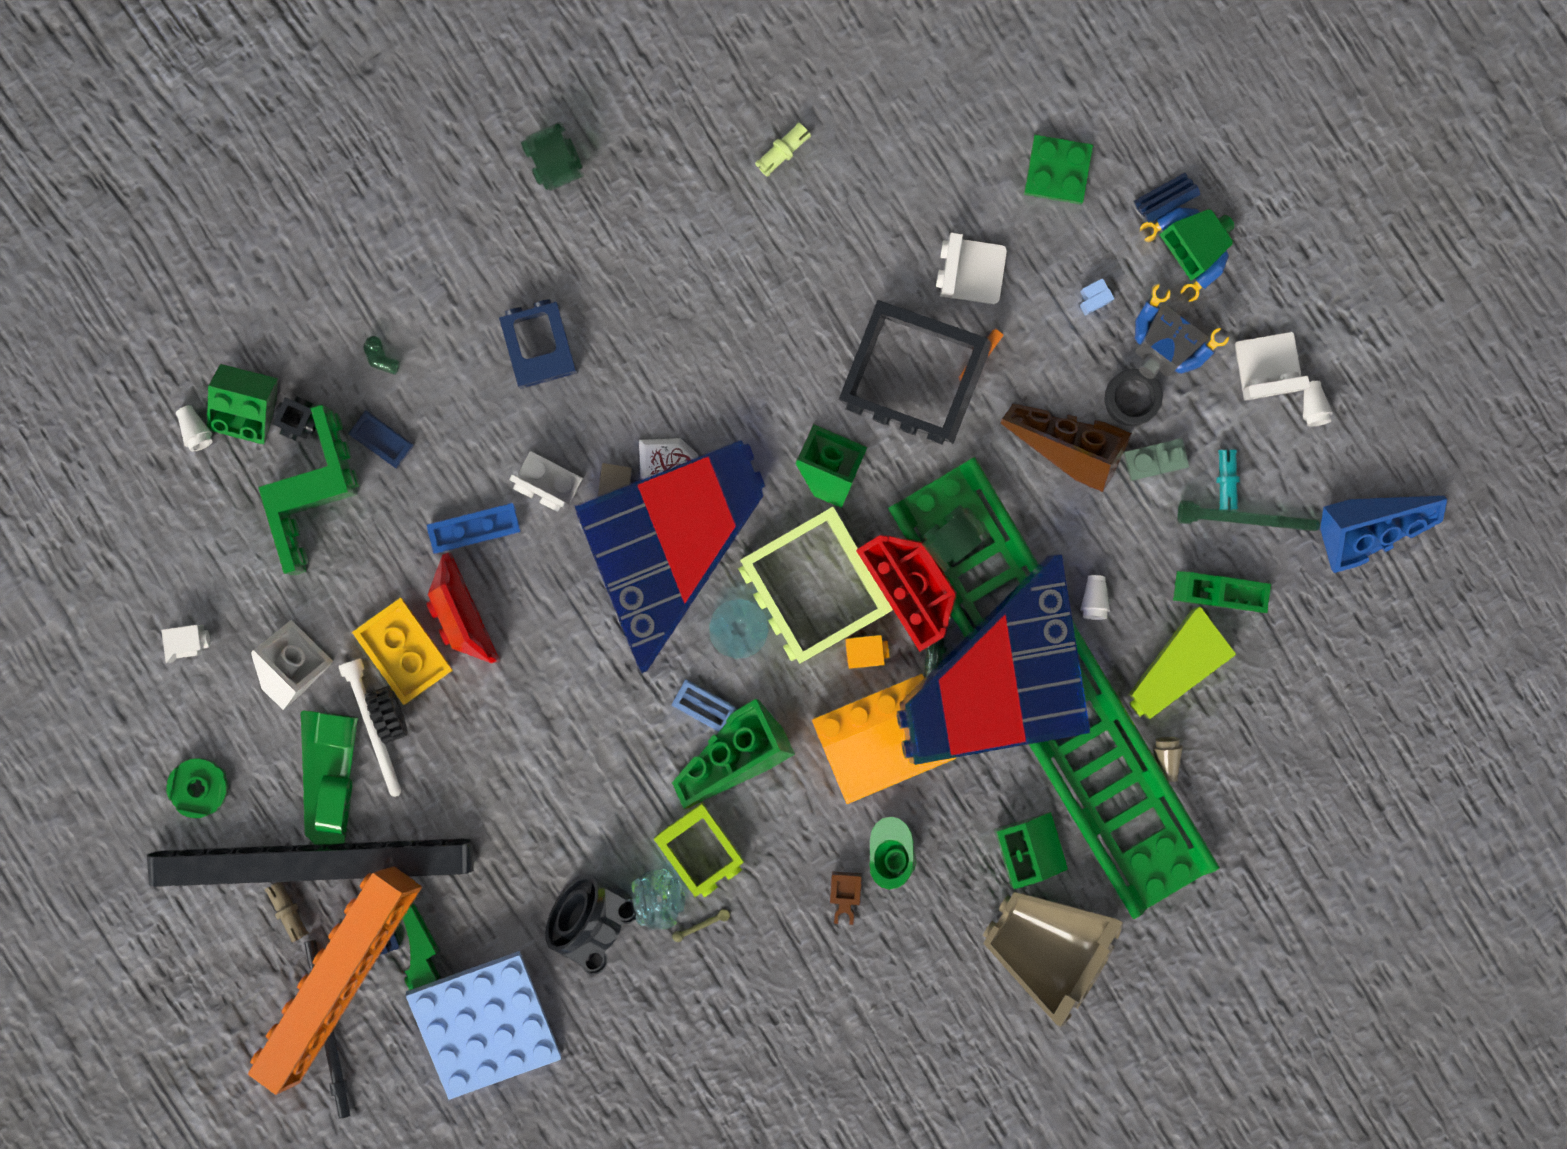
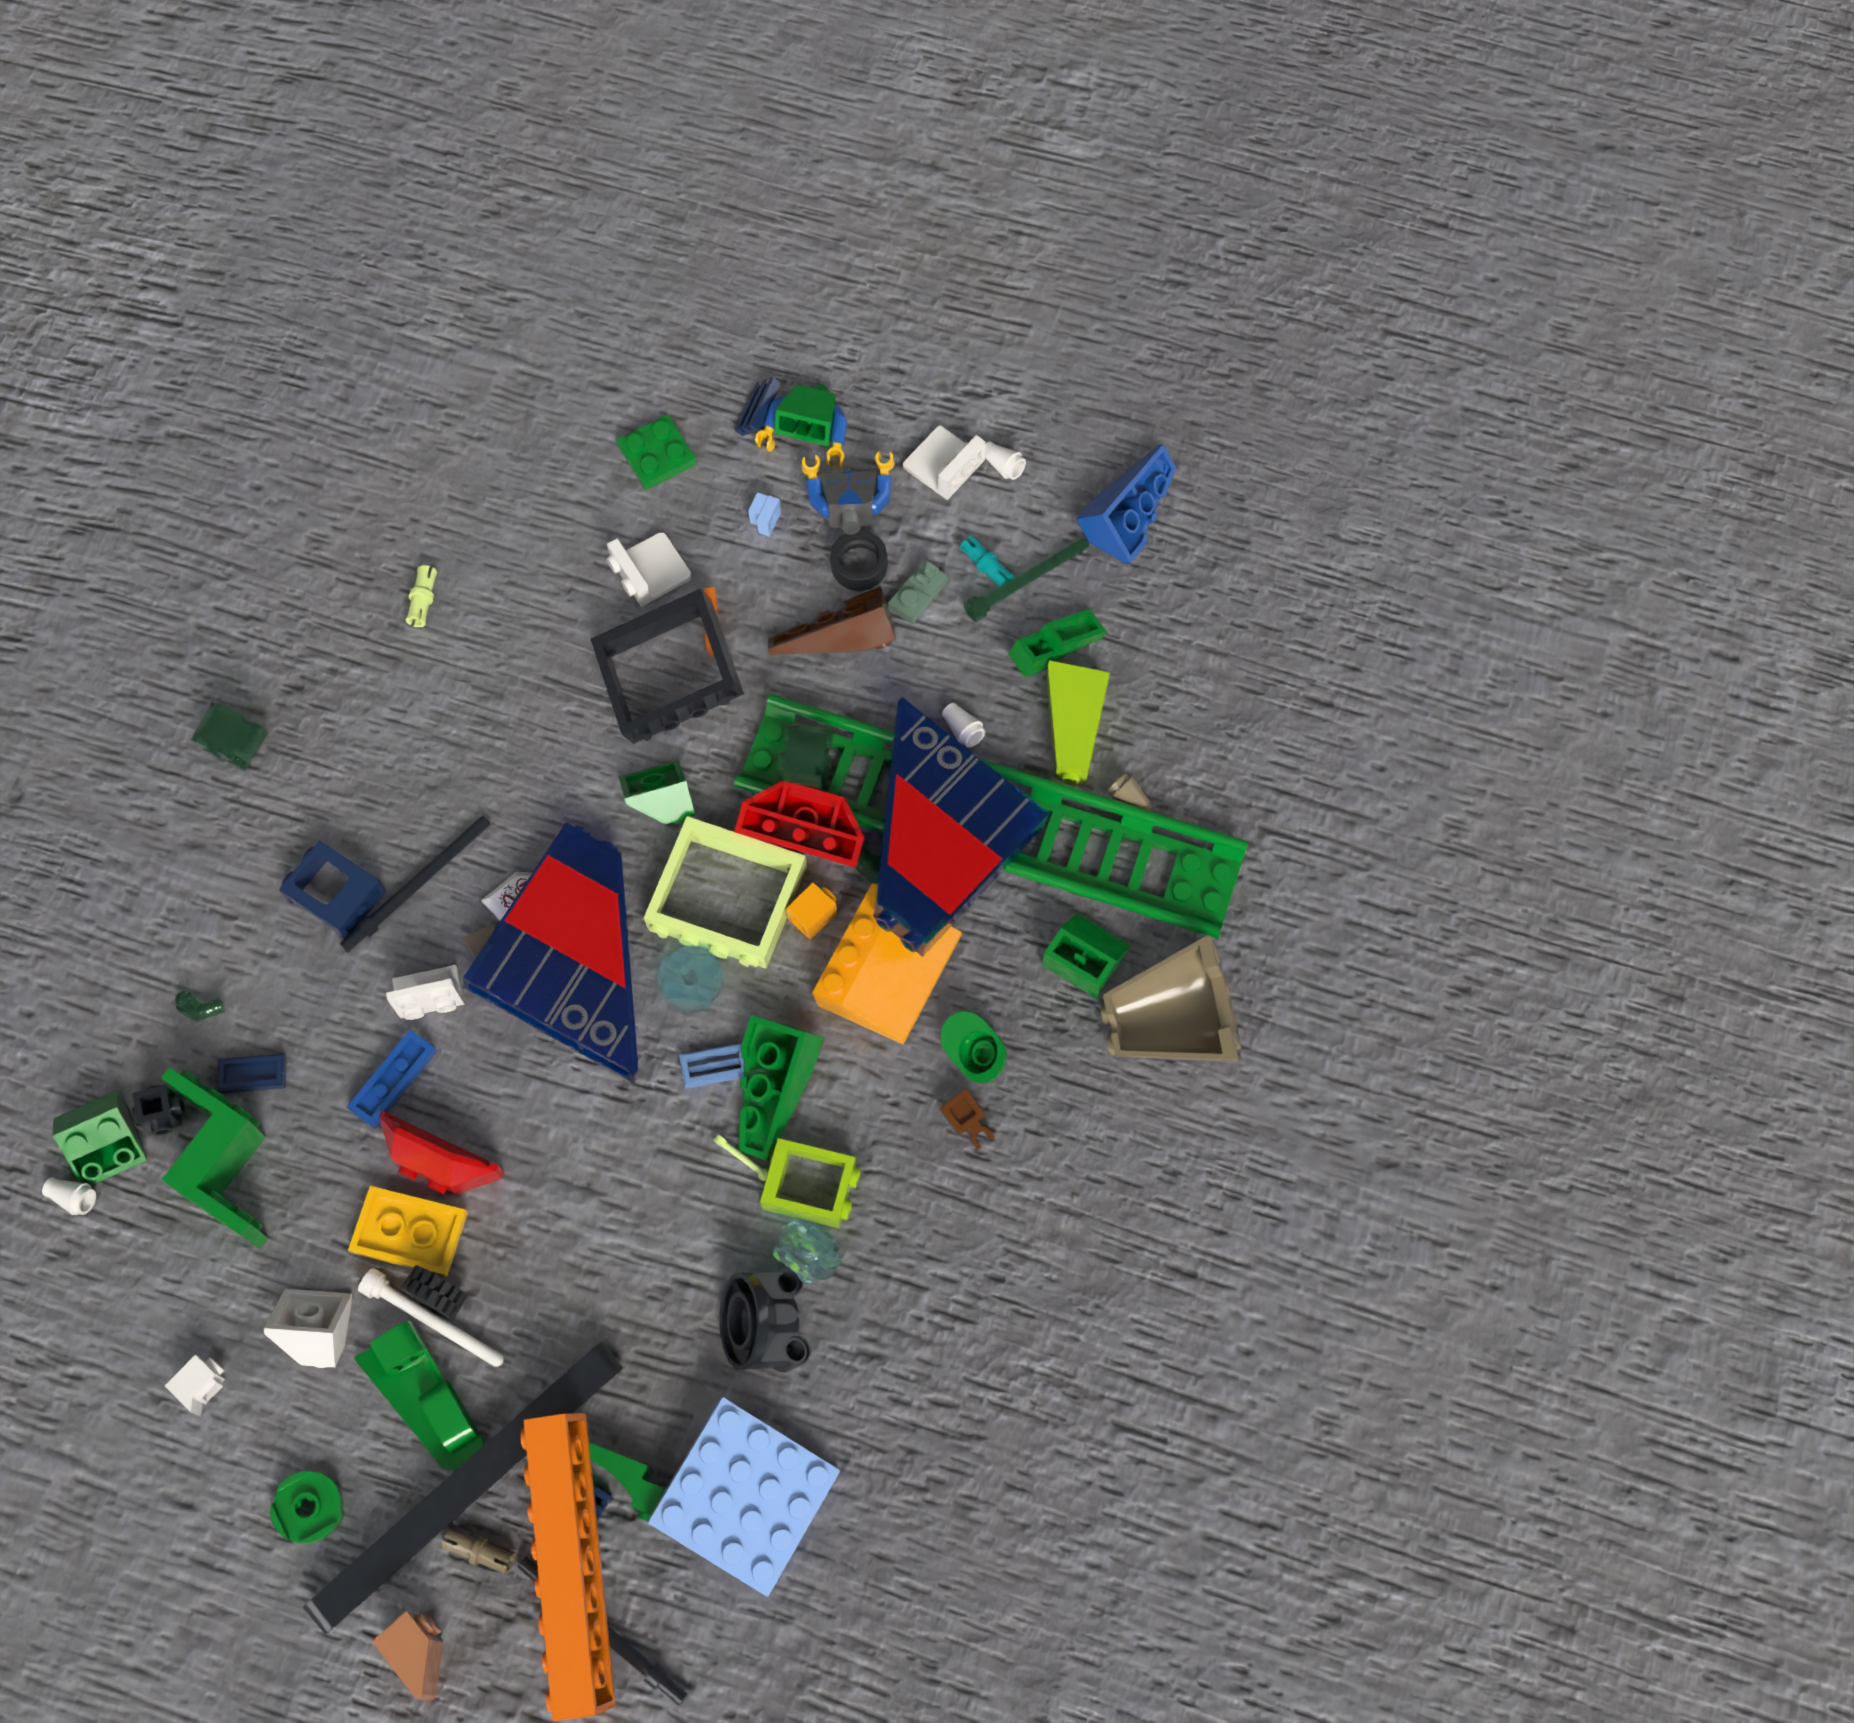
camera: 35 degrees left, 20 degrees down
olive hinge [672,909,730,942] -> none
none -> black bar [339,816,491,953]
none -> nougat slope [372,1611,443,1701]
none -> yellowish green hinge [713,1134,769,1181]

